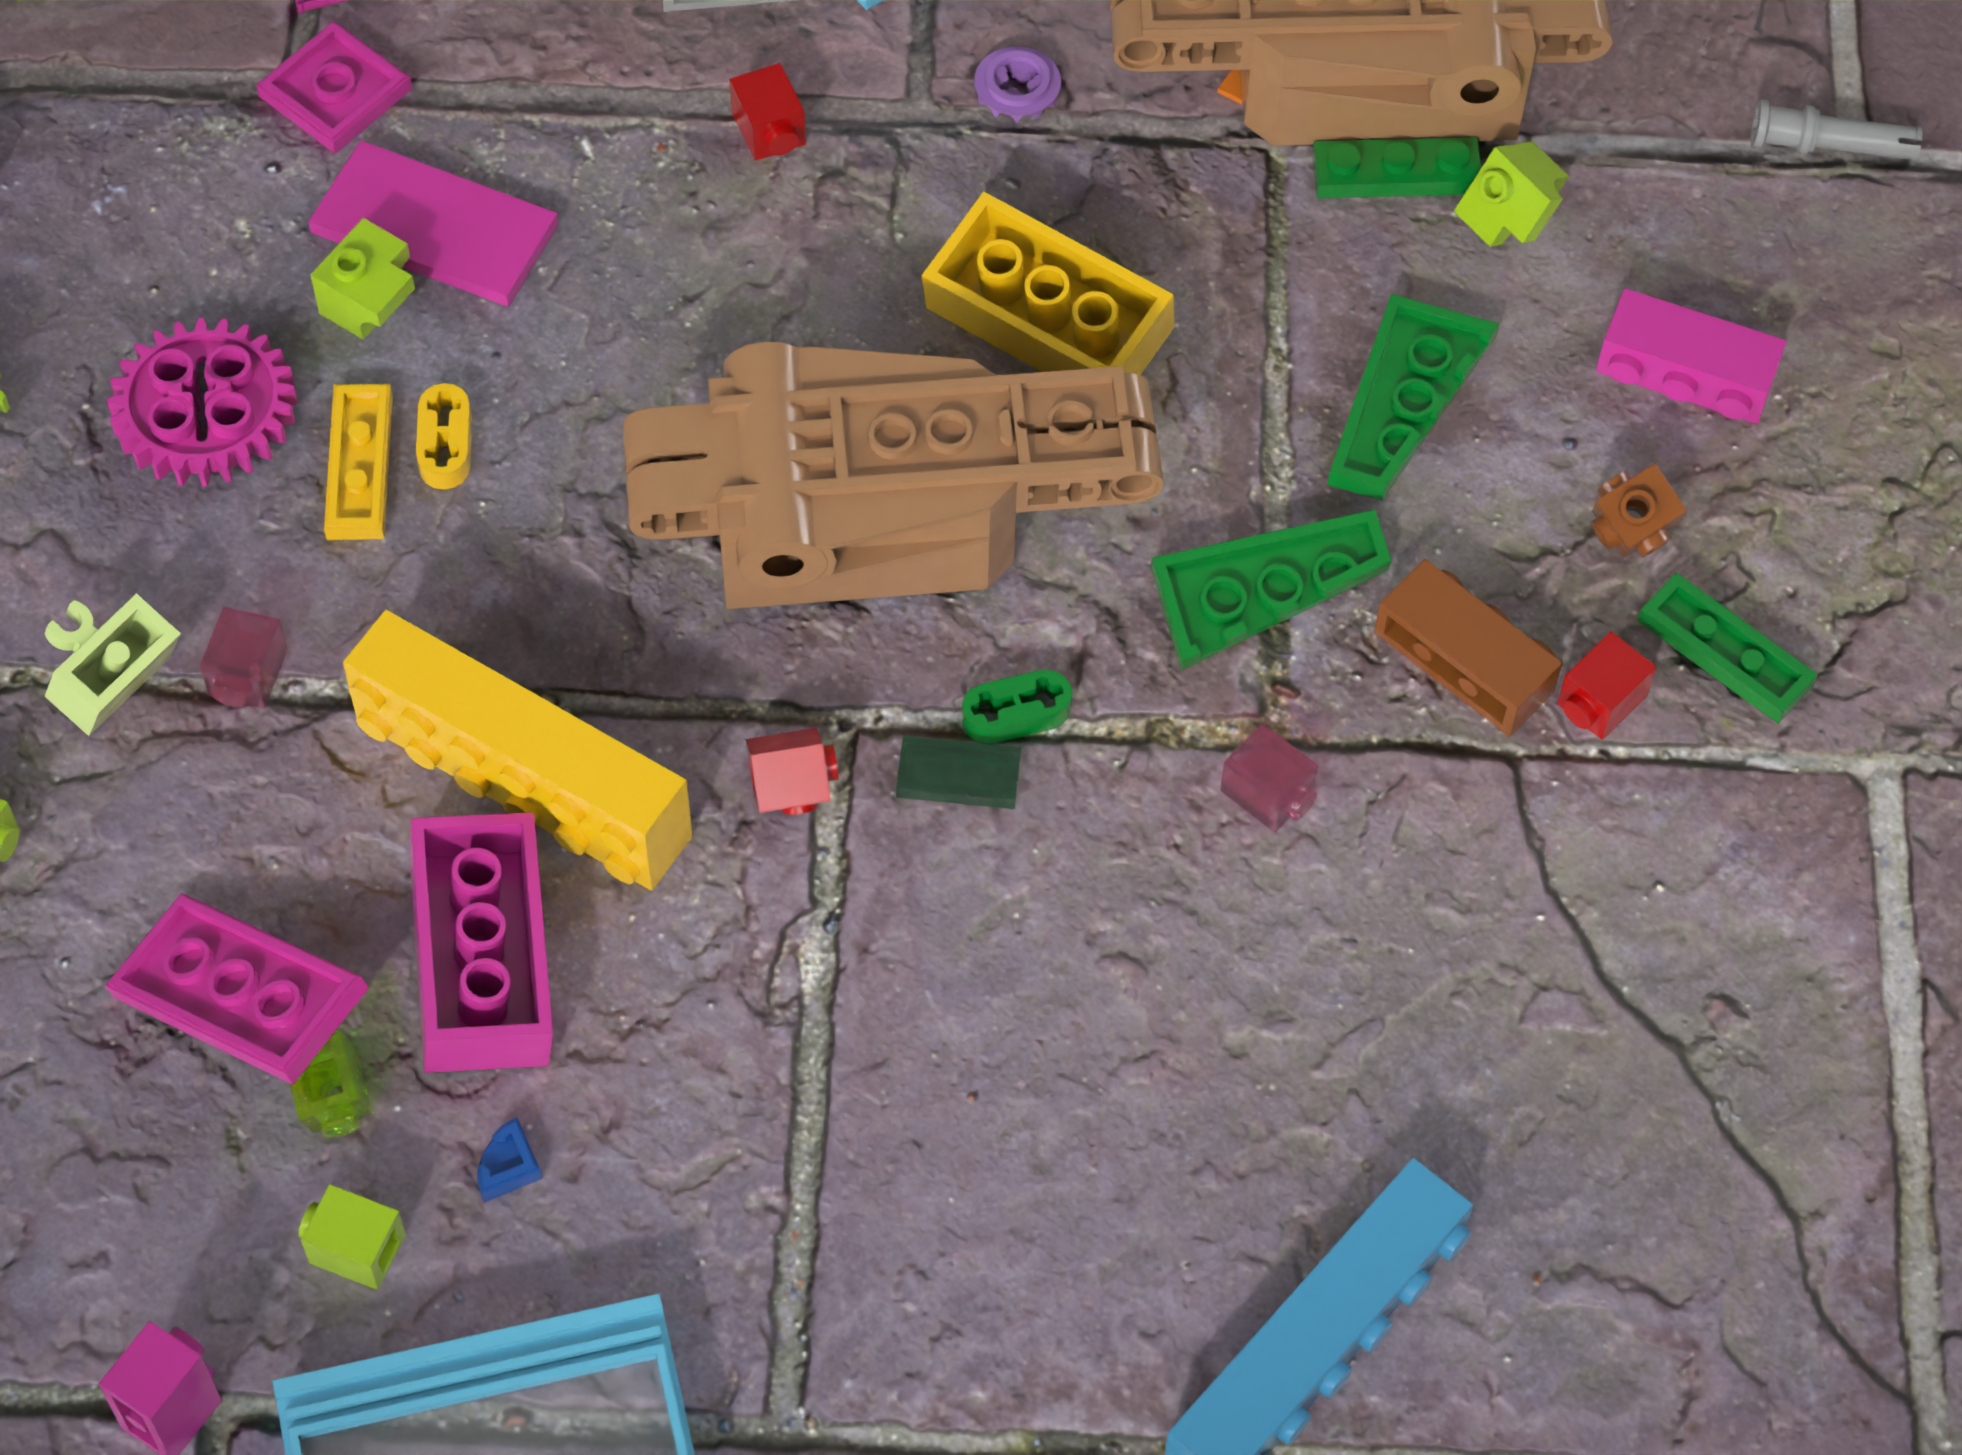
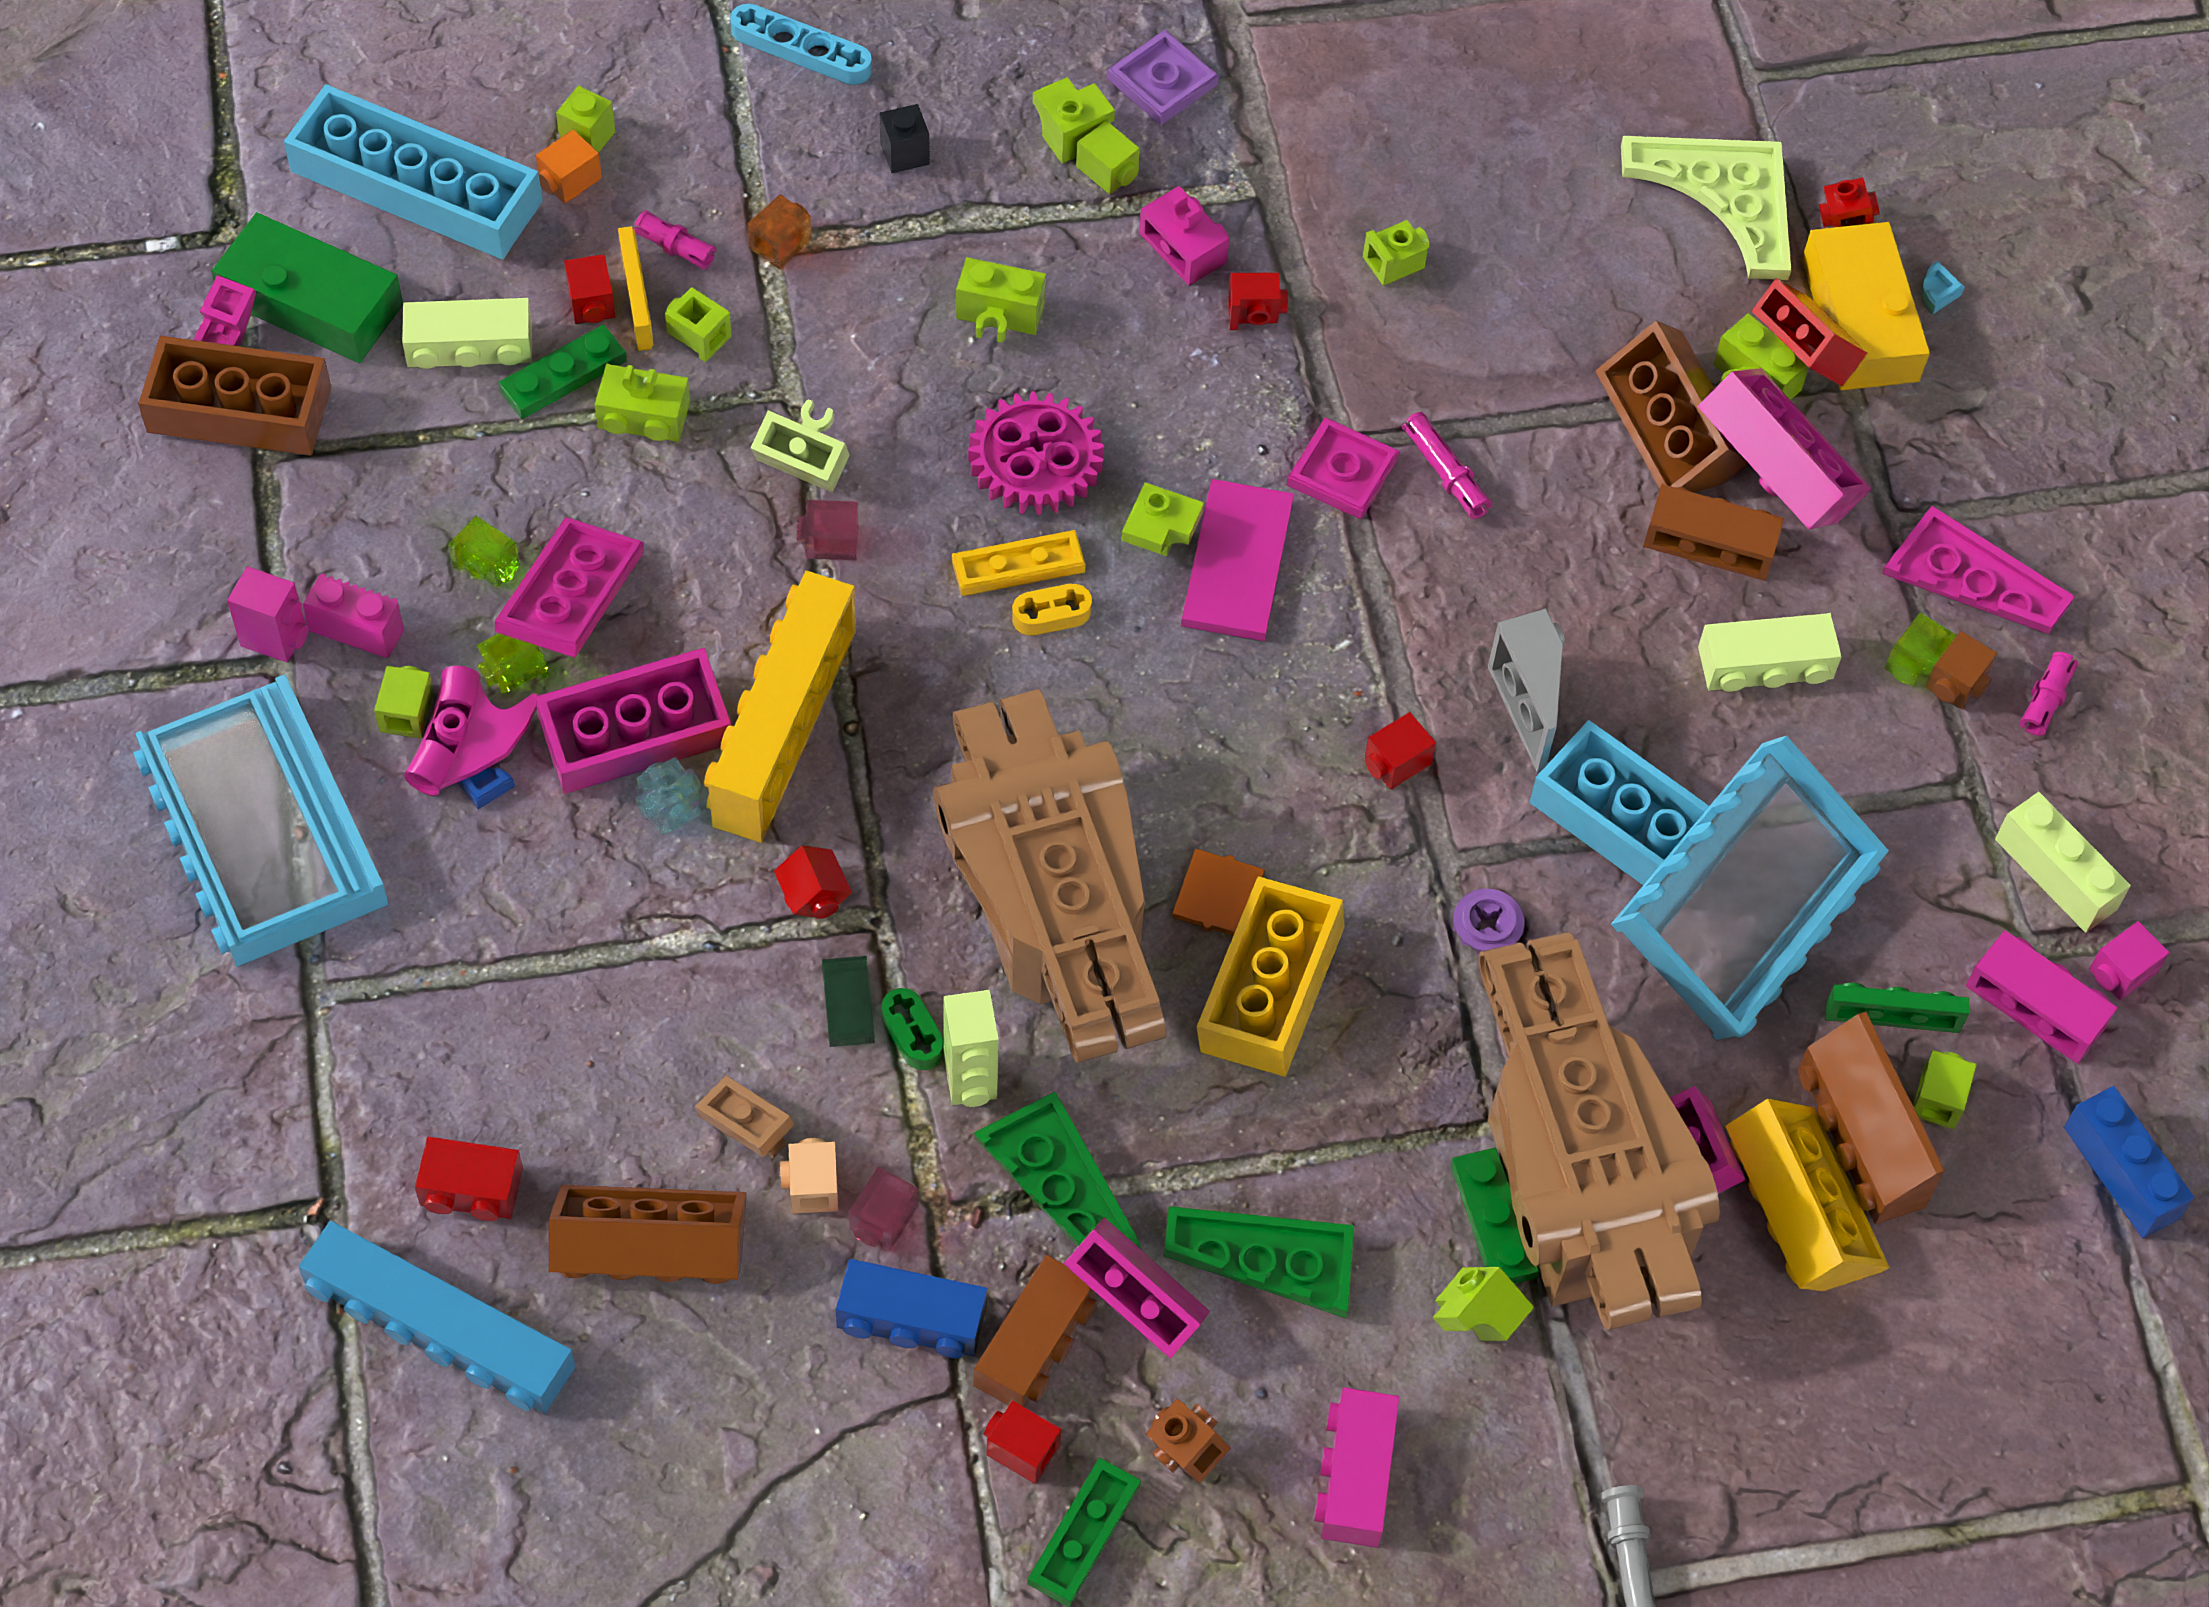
camera: 75 degrees right, 0 degrees up
none -> dark pink brick [303,573,404,658]
none -> dark pink pin [404,666,539,796]
none -> red brick [415,1136,523,1221]
none -> clear neon green brick [448,515,520,588]
none -> dark orange slope [548,1185,747,1284]
none -> clear light blue brick [635,757,702,835]
none -> medium nougat plate [695,1075,794,1158]
none -> light nougat brick [780,1138,838,1214]
none -> blue brick [836,1259,987,1358]
none -> yellowish green brick [944,990,999,1107]
none -> dark pink brick [1063,1217,1210,1359]
none -> orange piece [1172,848,1265,936]
none -> red brick [1228,273,1288,330]

